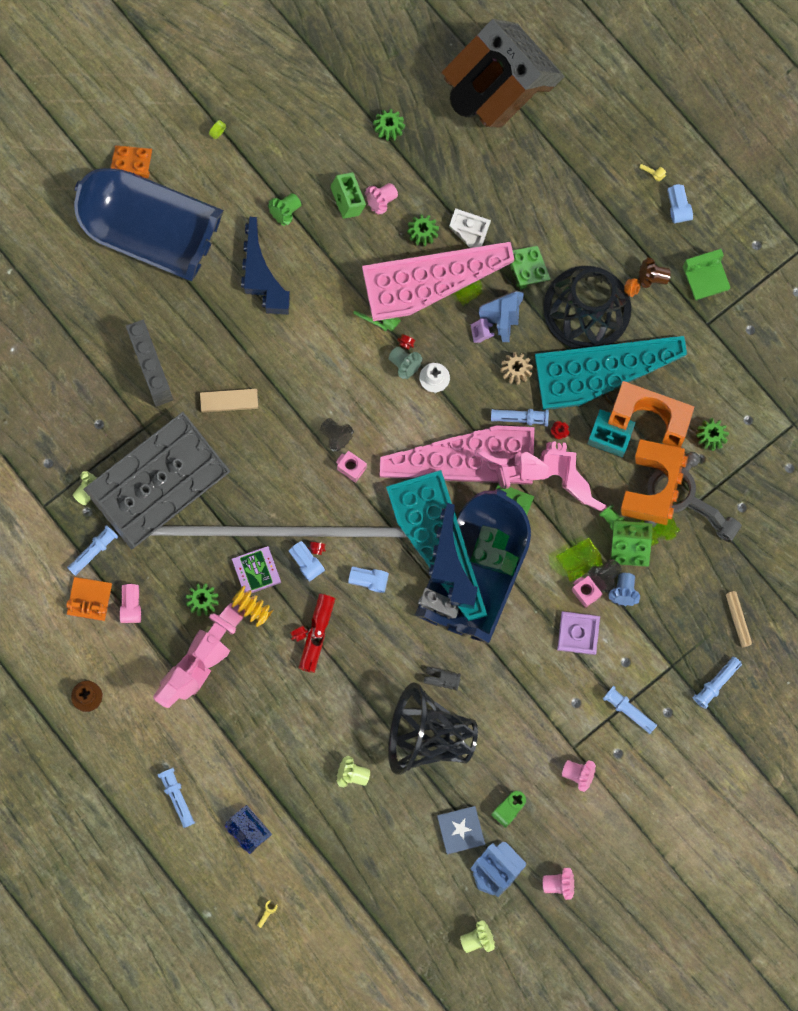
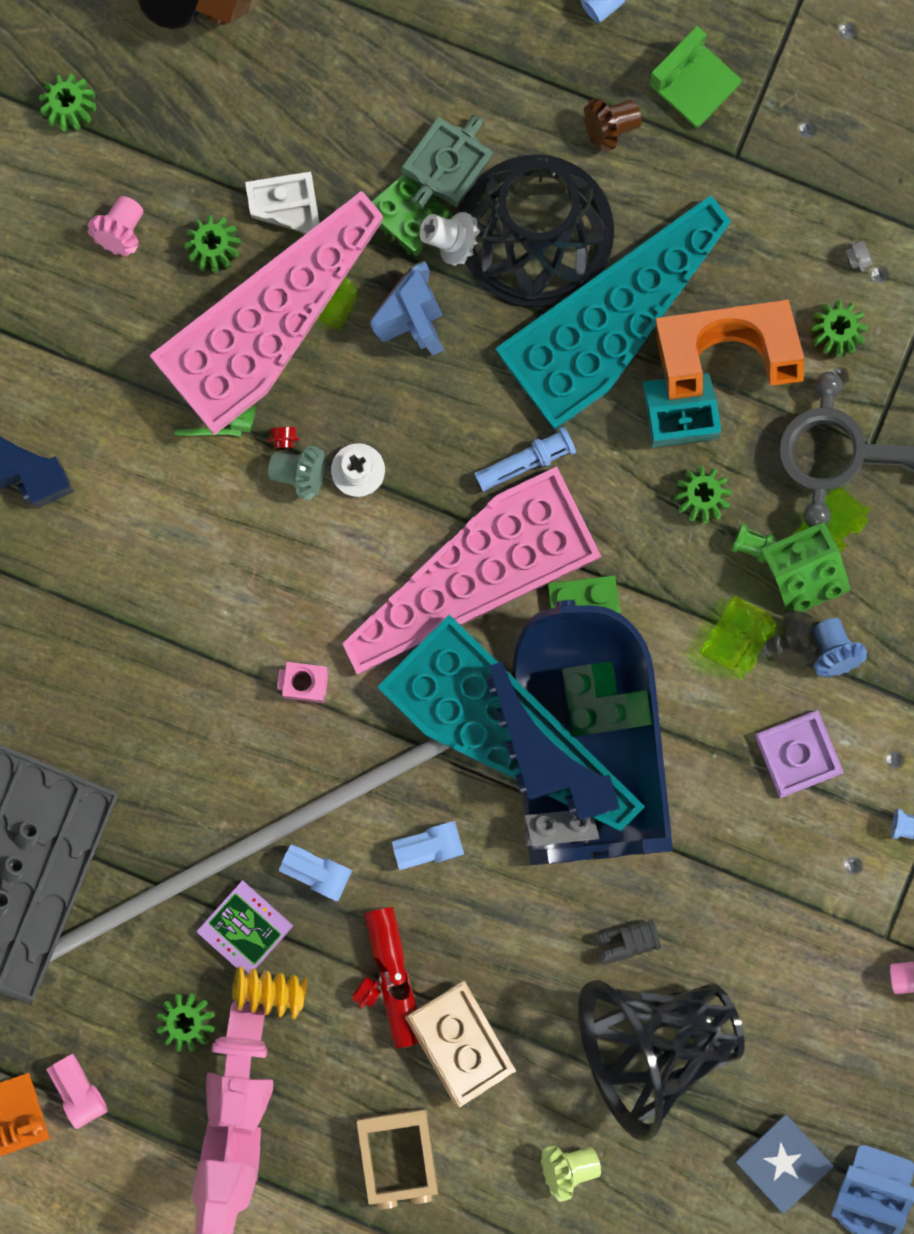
camera: 20 degrees left, 5 degrees up
tan tile [200,389,258,413] -> none
red plate [307,542,326,555] -> none
clear smoke gear [320,418,354,451] -> none
bright green brick [330,172,366,219] -> none
lavender tile [471,319,494,343] -> none
bright pink piece [475,441,607,512] -> none
bright green piece [491,791,526,828] -> none
tan gear [500,352,533,385] -> none
red plate [551,421,569,440] -> none
bright pink brick [572,576,602,608] -> none
orange arch [621,439,688,525] -> none
orange plate [624,278,640,297] -> none
none -> tan window [356,1108,438,1209]
none -> sand green plate [401,114,494,209]
none -> tile [405,981,516,1107]
none -> white gear [420,212,480,266]
none -> bright green gear [674,466,732,524]
none -> light grey plate [846,240,873,272]

